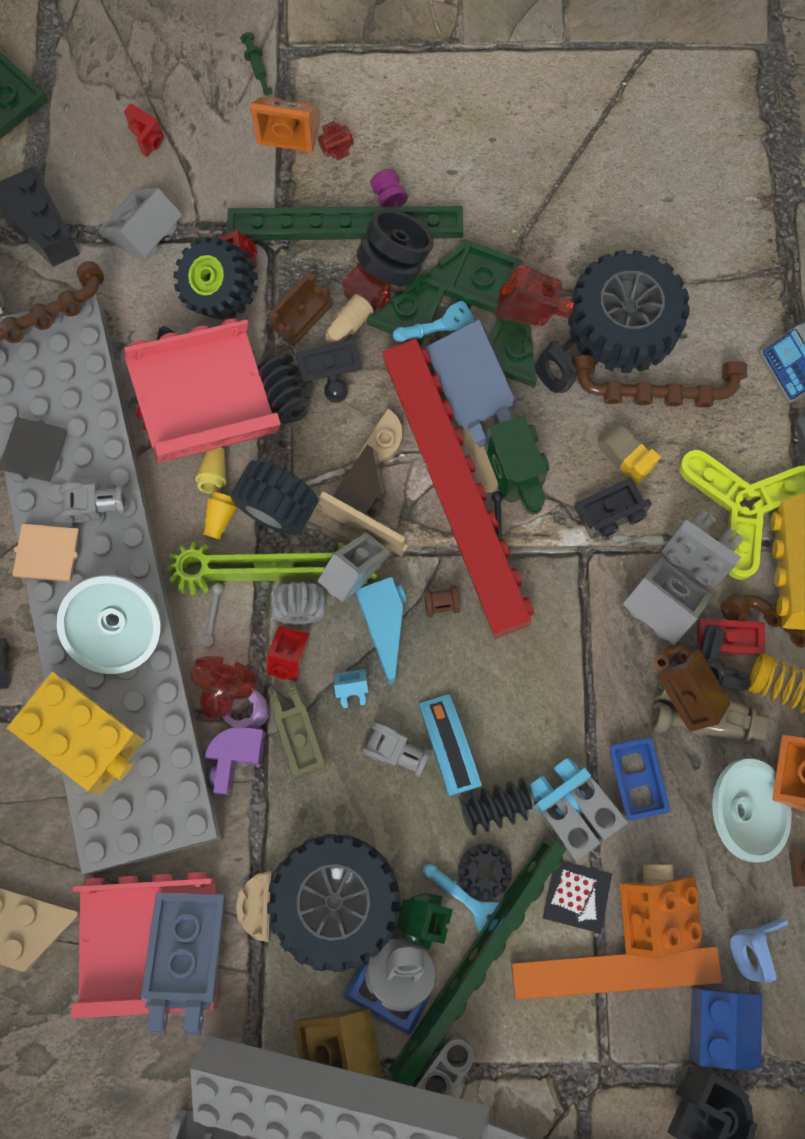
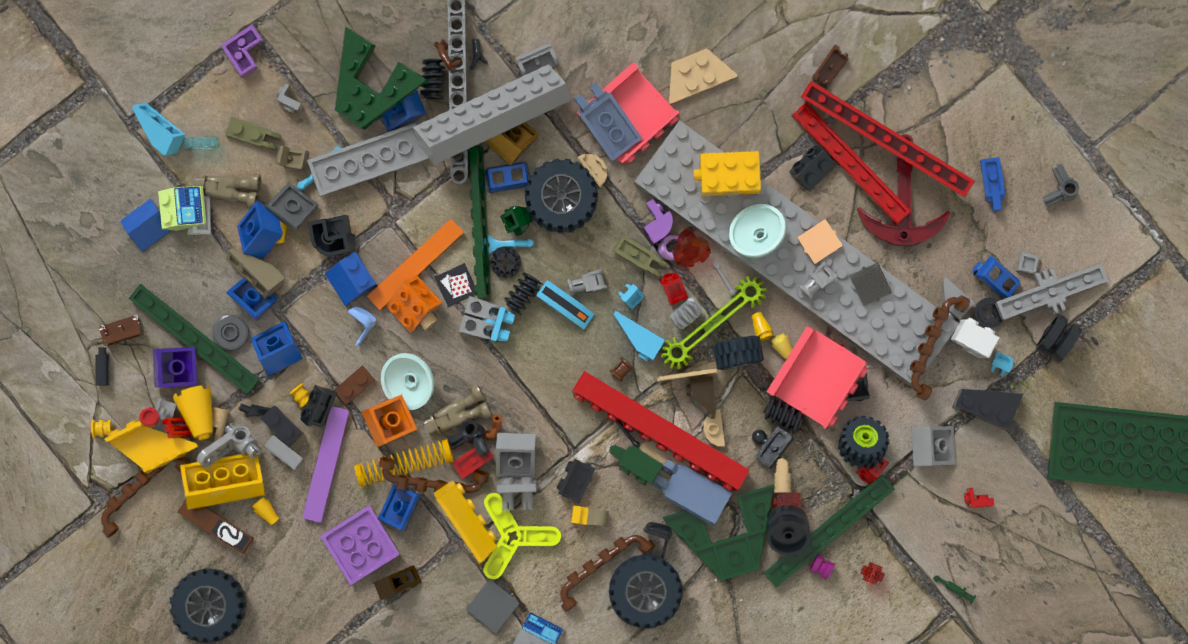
camera: 140 degrees right, 10 degrees up
orange slope [250,97,319,153] -> none
reddish brown hinge [268,272,333,346] -> none
light grey slope [317,532,391,602] -> none
light grey tile [365,938,436,1012] -> none
medium azure piece [393,301,475,342] -> none
clear red torso [495,264,573,326] -> none
blue piece [610,738,670,820] -> none
reddish brown panel [657,649,730,732] -> none

